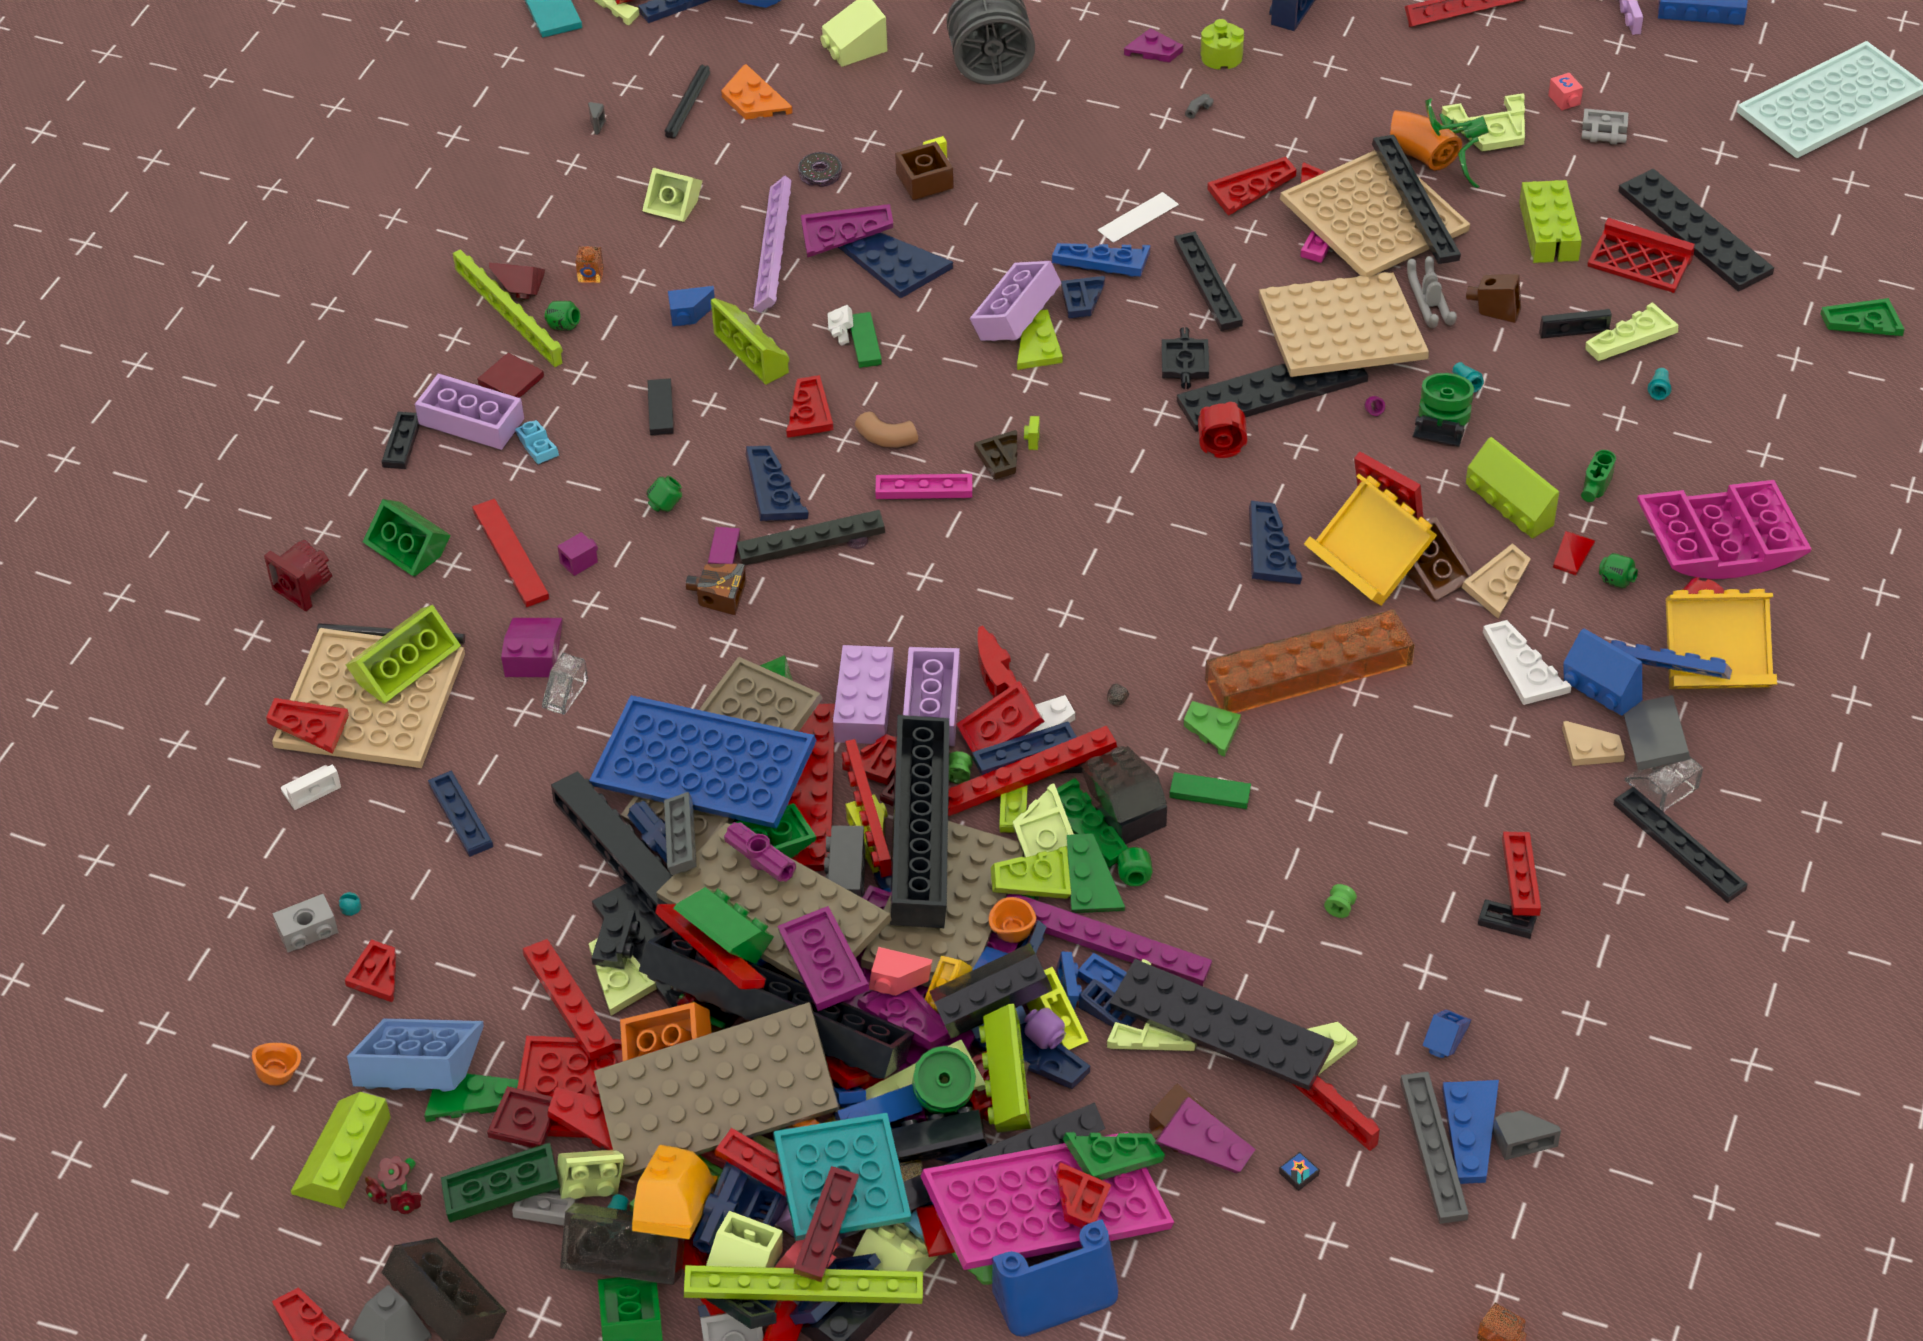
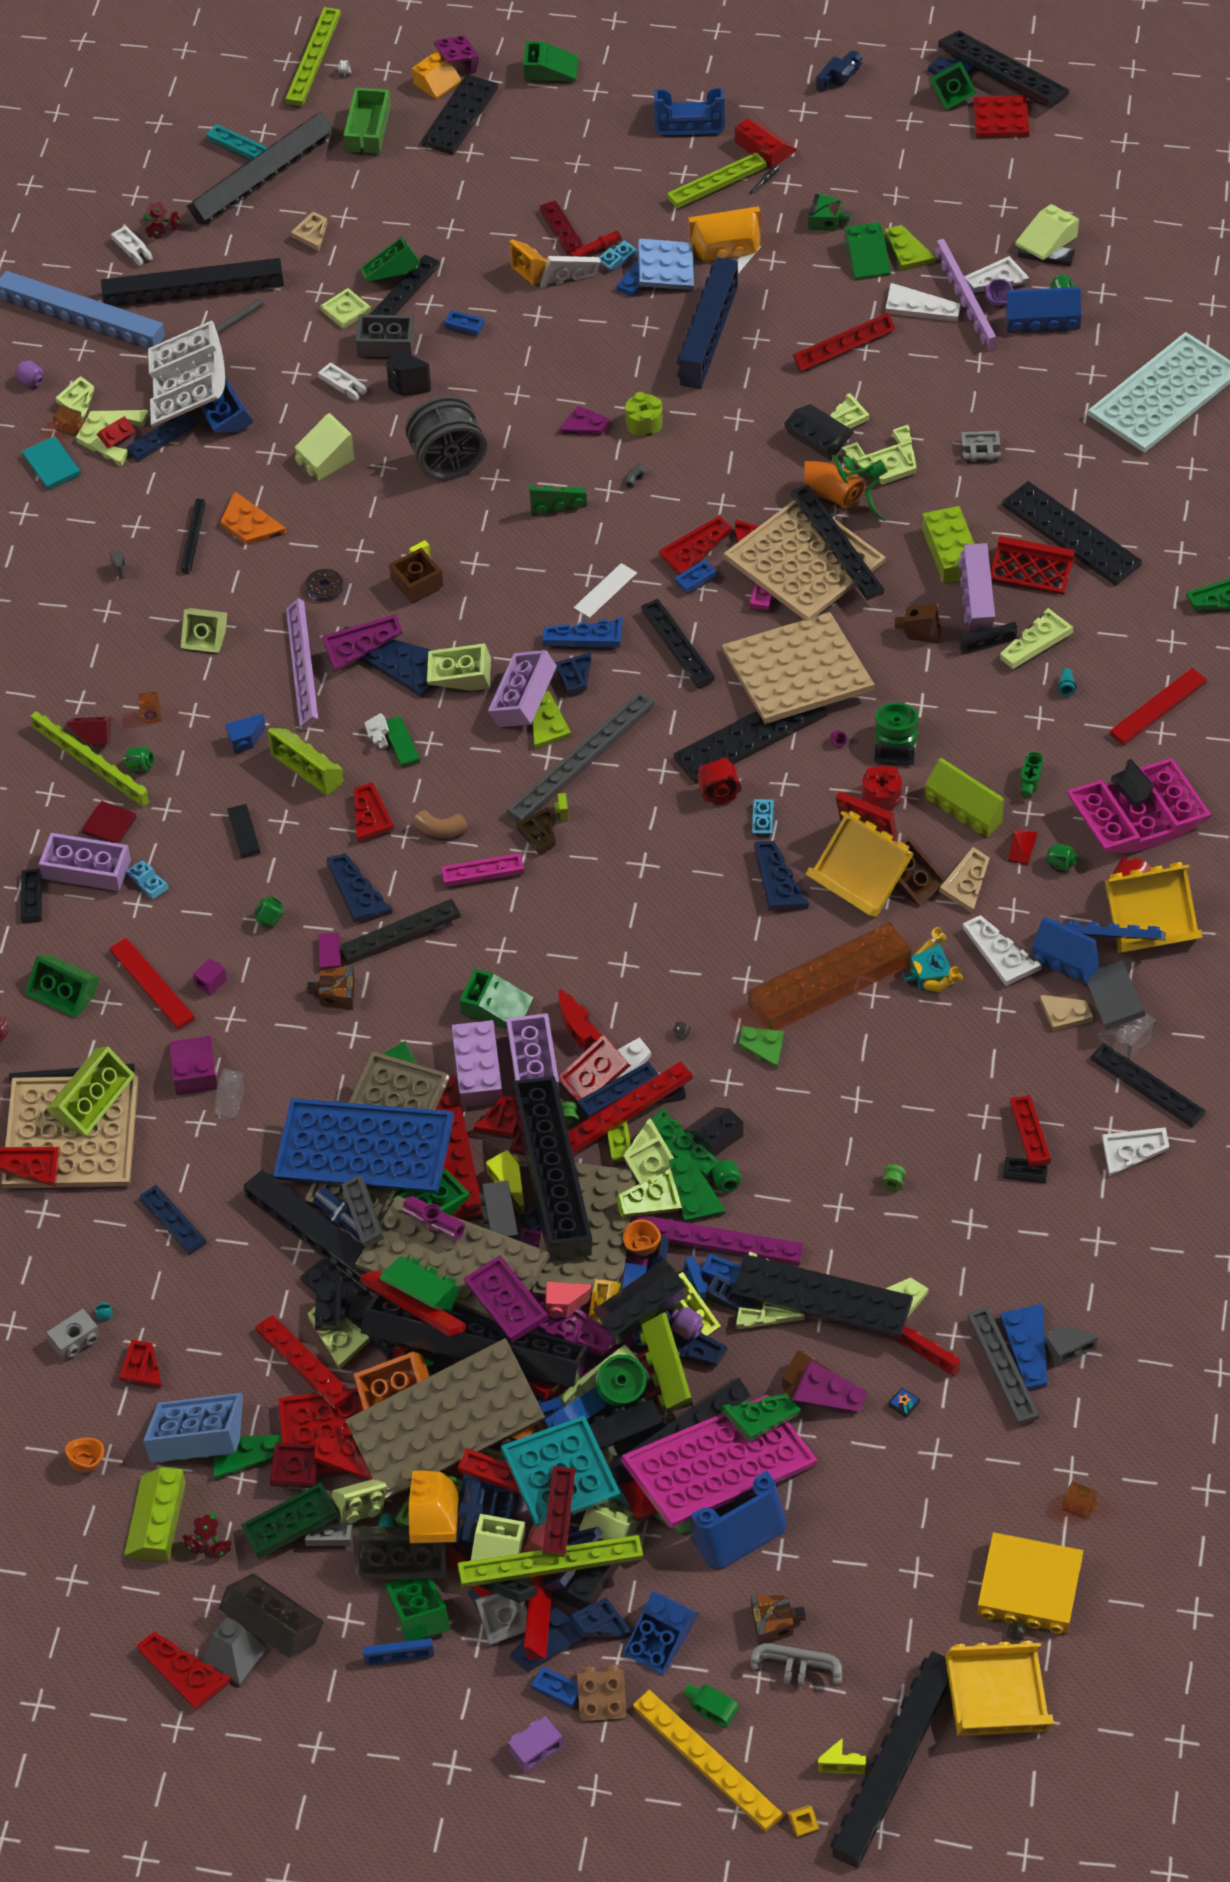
camera: 10 degrees left, 5 degrees up
white panel [281,764,341,810] -> none
red plate [842,739,891,877] -> none
red wing [1056,1162,1112,1228] -> none
clear smoke brick [1080,746,1167,824] -> none
black plate [1161,327,1209,389] -> none
green tile [1169,772,1251,809] -> none
light grey piece [1407,256,1457,329] -> none
blue slope [1422,1009,1471,1058] -> none
teal cone [1452,362,1484,393] -> none
coral brick [1548,73,1583,111] -> none
none -> yellowish green slope [427,643,491,691]
none -> green slope [459,969,534,1028]
none -> dark grey plate [507,691,654,822]
none -> green wing [528,484,587,515]
none -> blue plate [675,560,717,594]
none -> medium azure slope [752,799,774,835]
none -> black slope [784,404,854,461]
none -> yellowish green wing [830,393,869,429]
none -> red brick [862,766,902,811]
none -> torso [901,927,963,993]
none -> lavender brick [958,543,995,631]
none -> white wing [1102,1127,1169,1177]
none -> red tile [1109,668,1207,746]
none -> black panel [1111,759,1154,808]

